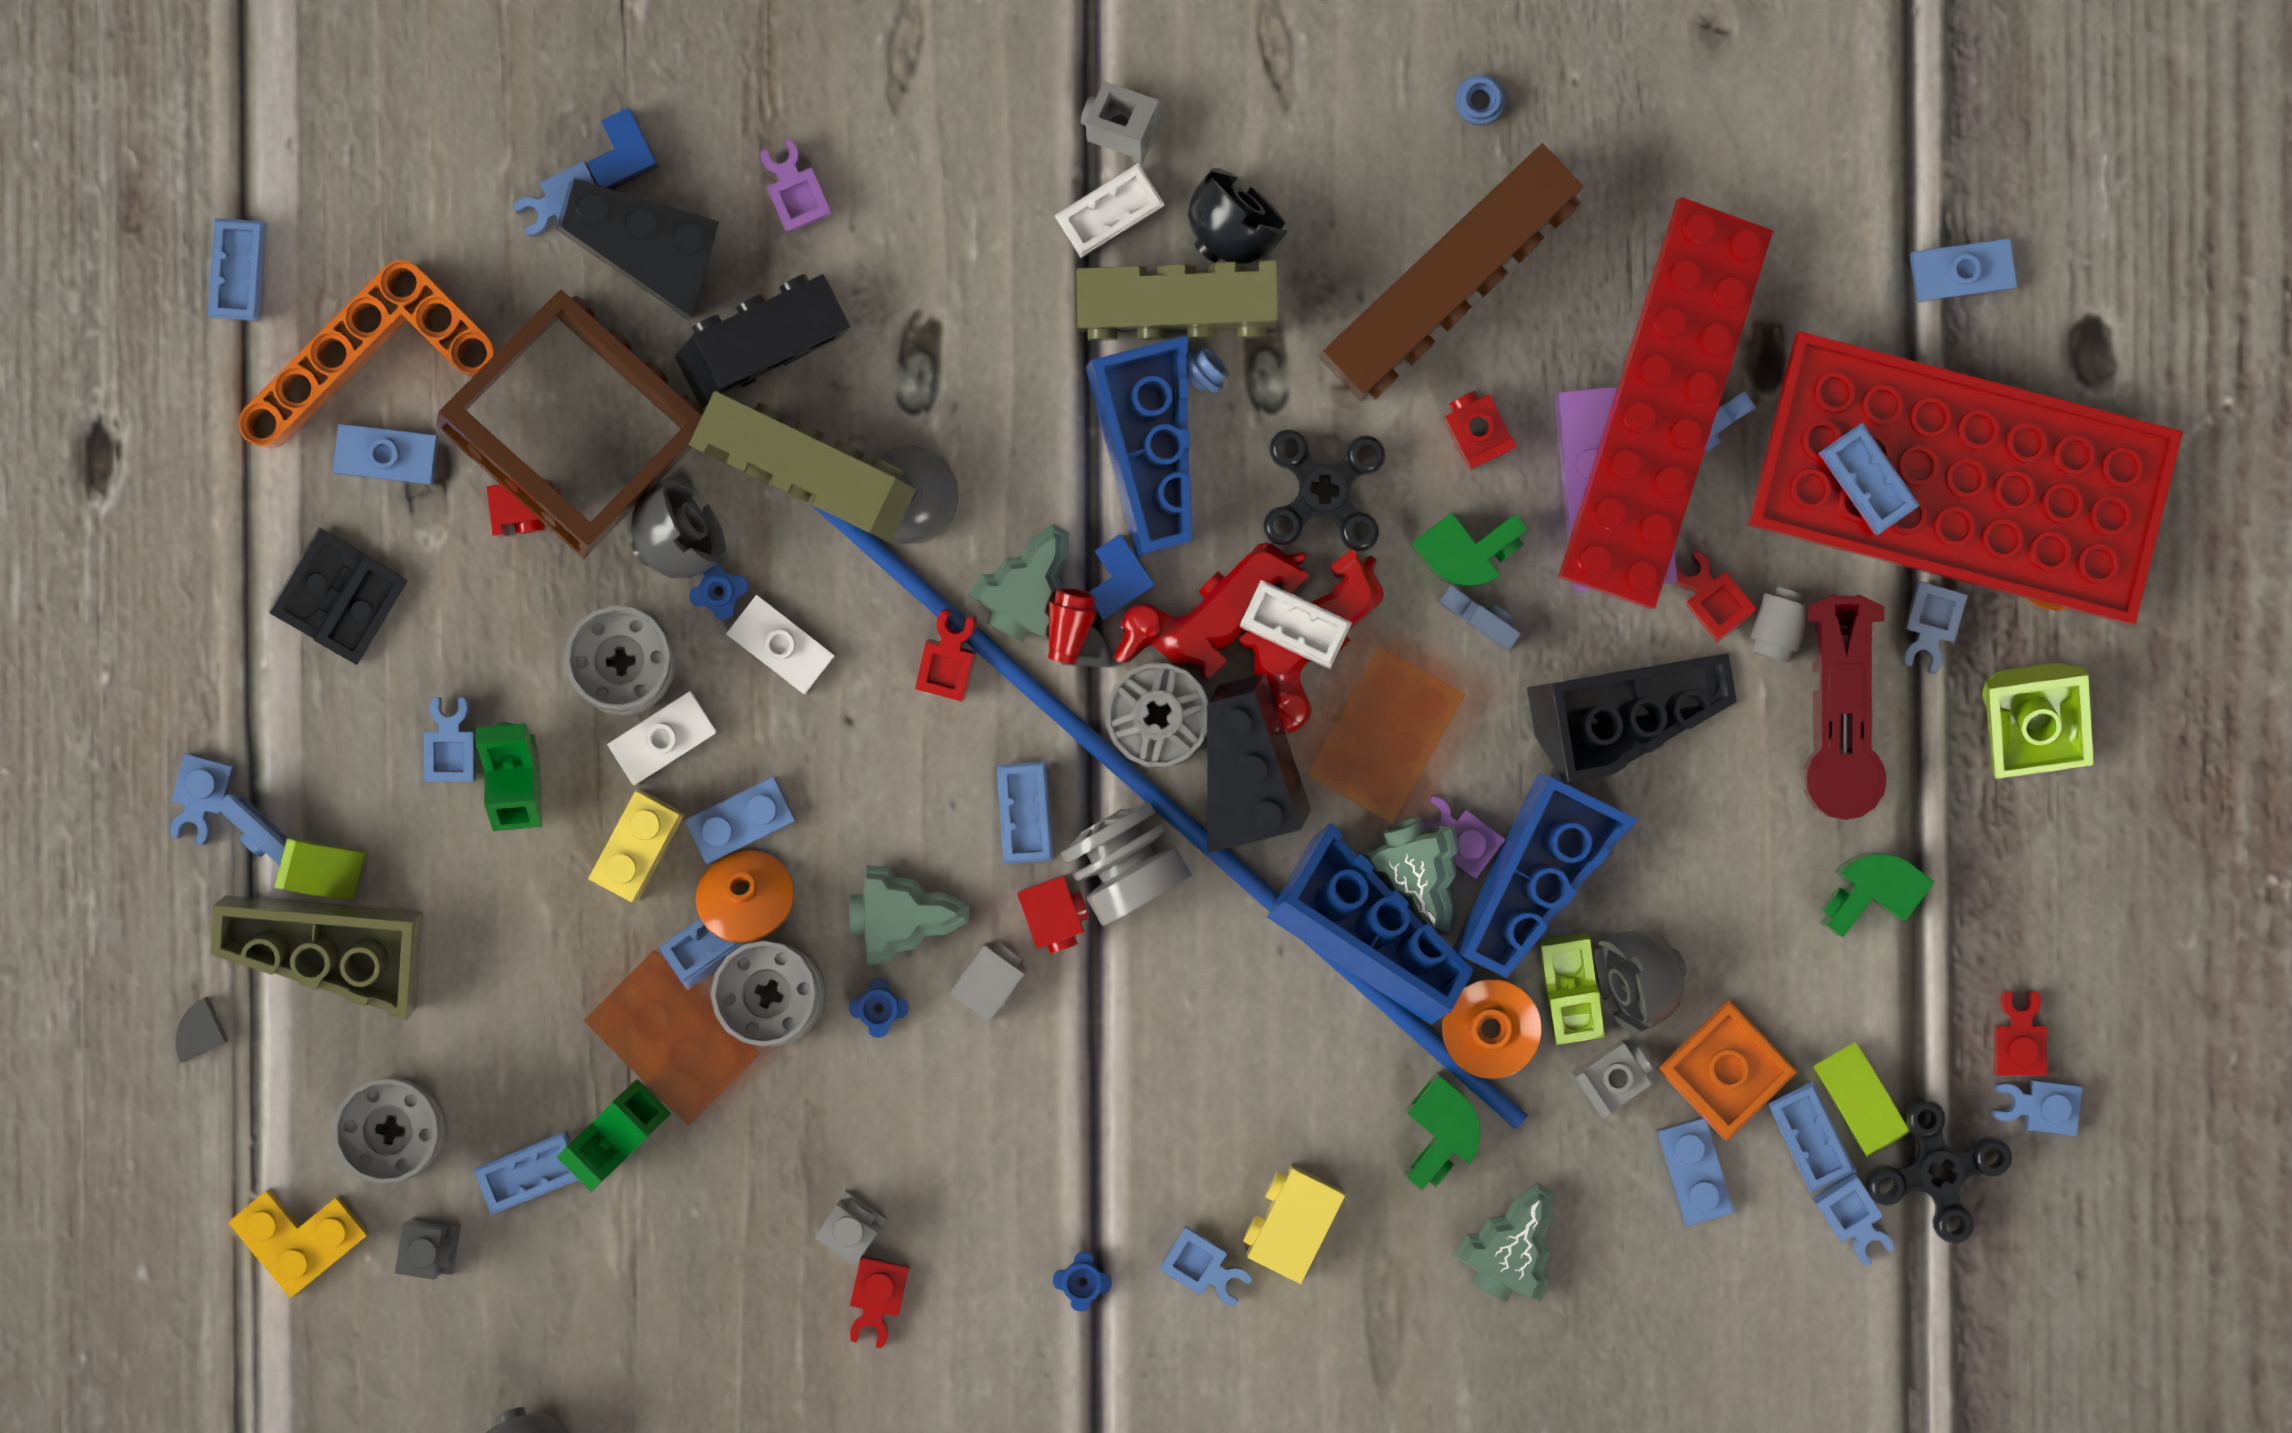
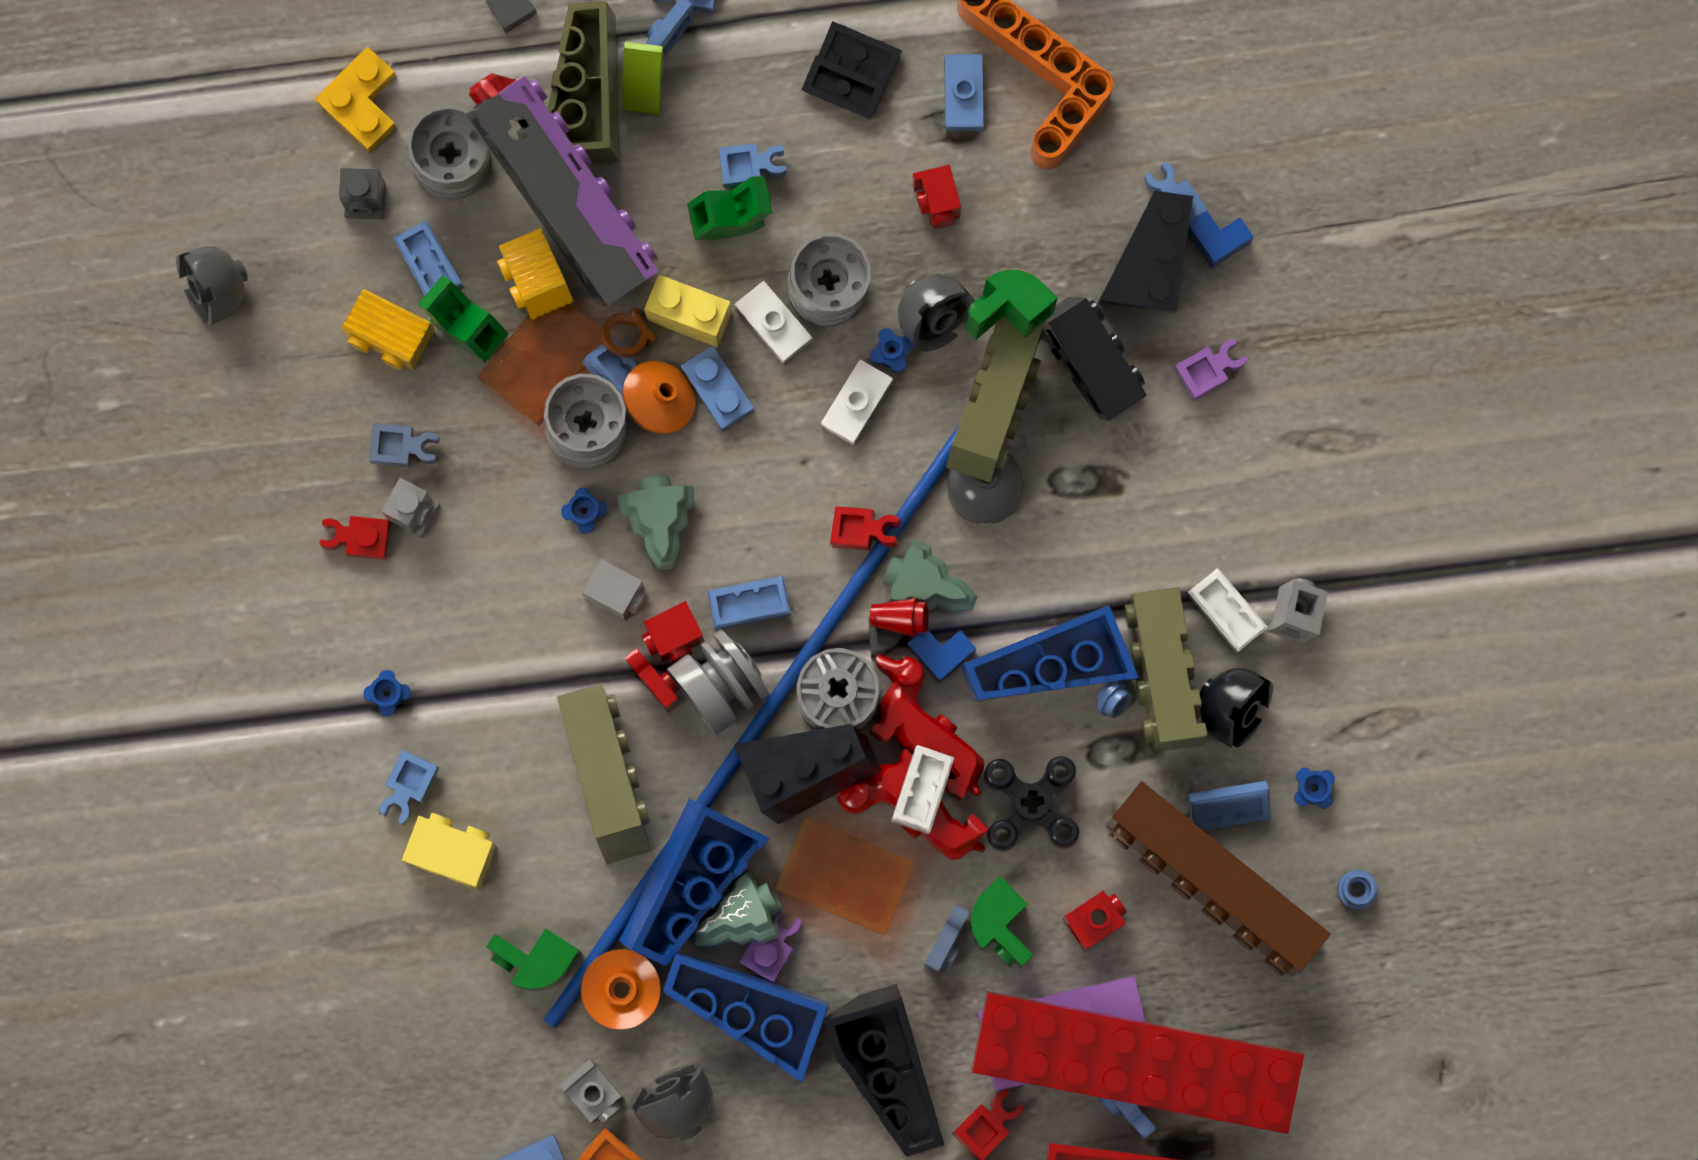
camera: 85 degrees right, 10 degrees down
reddish brown window [436,289,704,559] -> none
sand green rock [1453,1183,1553,1302] -> none
lime slope [1539,932,1605,1045] -> none
none -> yellow brick [342,289,435,370]
none -> sand blue plate [369,423,440,467]
none -> dark grey piece [466,73,658,307]
none -> yellow brick [497,228,573,319]
none -> olive wedge [557,683,652,865]
none -> dark orange piece [601,308,657,358]
none -> red plate [624,648,680,713]
none -> green brick [965,270,1058,340]
none -> medium blue plate [1188,781,1271,831]
none -> blue plate [1294,768,1335,809]

